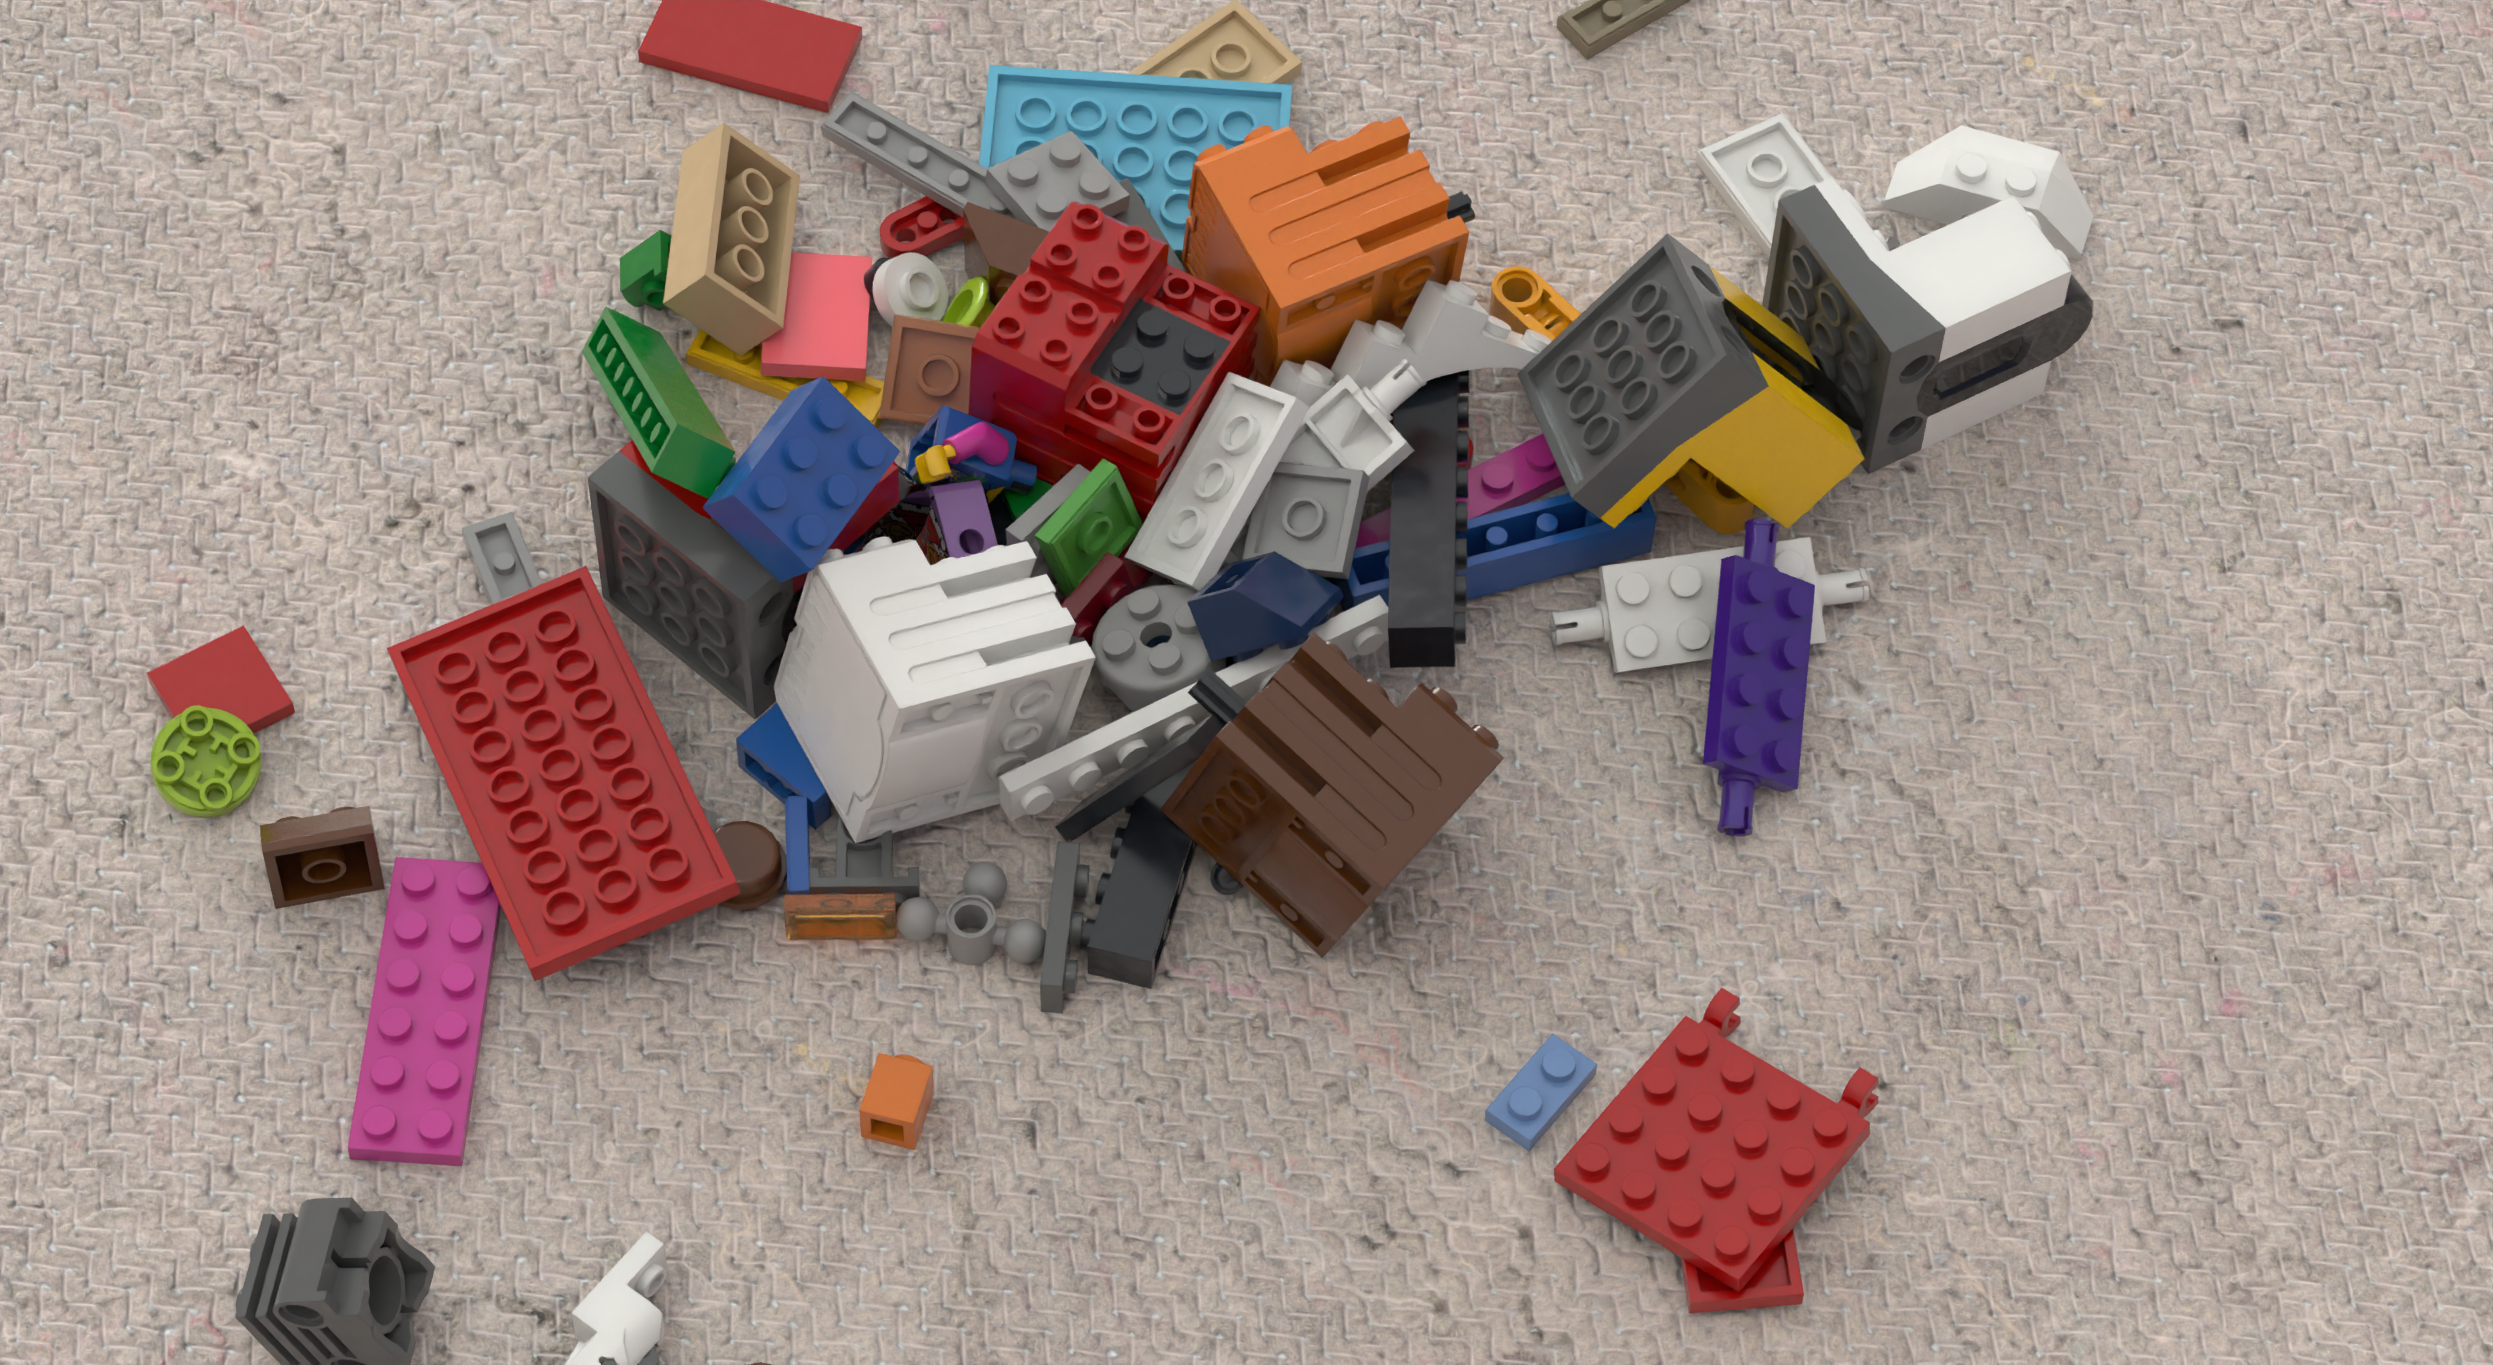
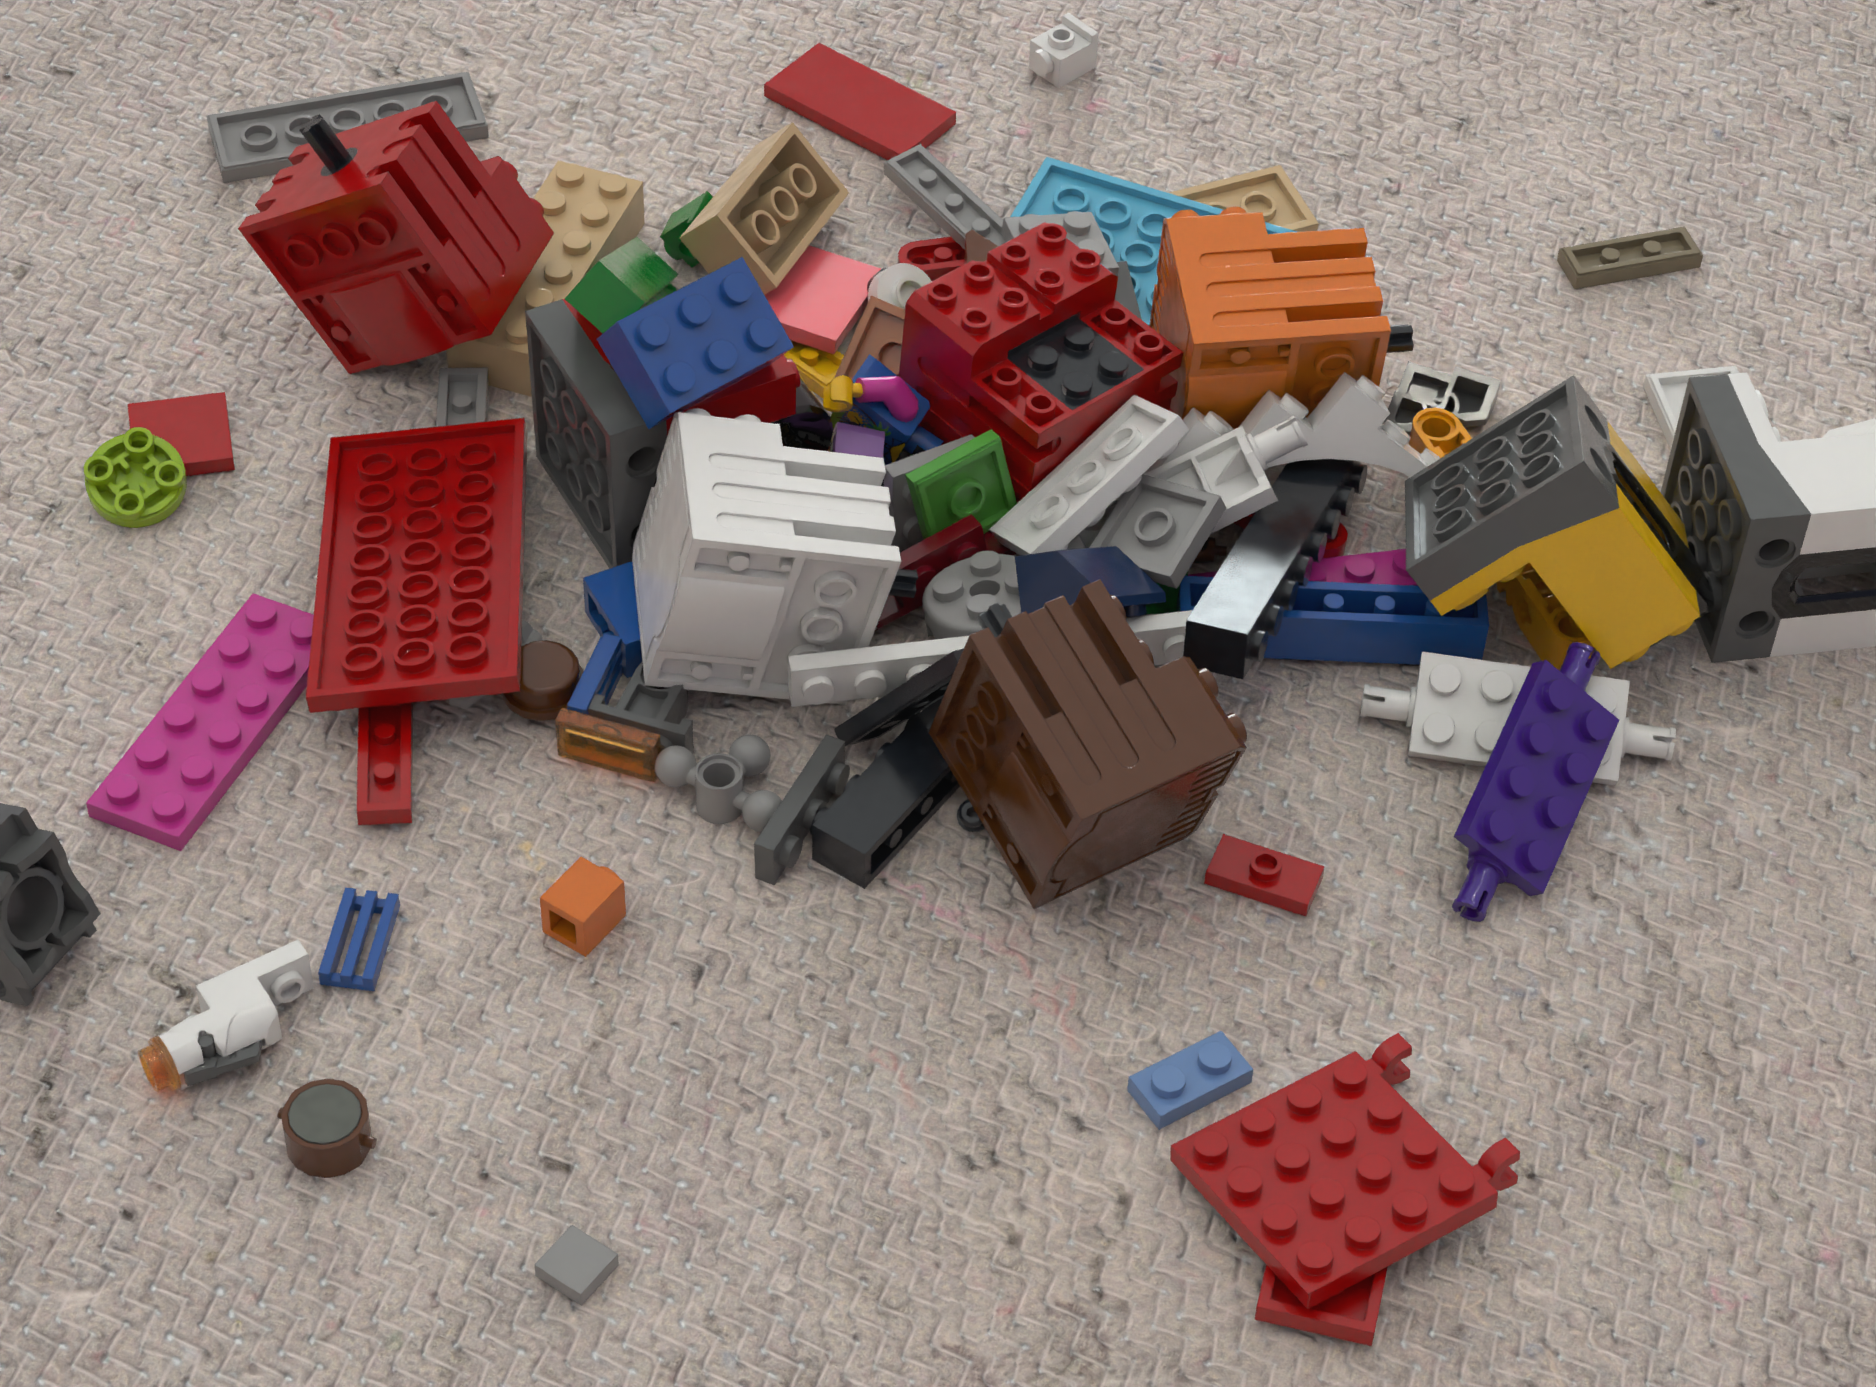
camera: 20 degrees right, 10 degrees down
reddish brown slope [260,806,385,909] -> none
none -> light grey tile [206,72,489,183]
none -> red piece [238,101,554,374]
none -> blue tile [318,888,400,991]
none -> red plate [357,703,413,826]
none -> tan brick [446,160,645,397]
none -> red plate [1204,834,1325,917]
none -> slope [1382,361,1501,432]

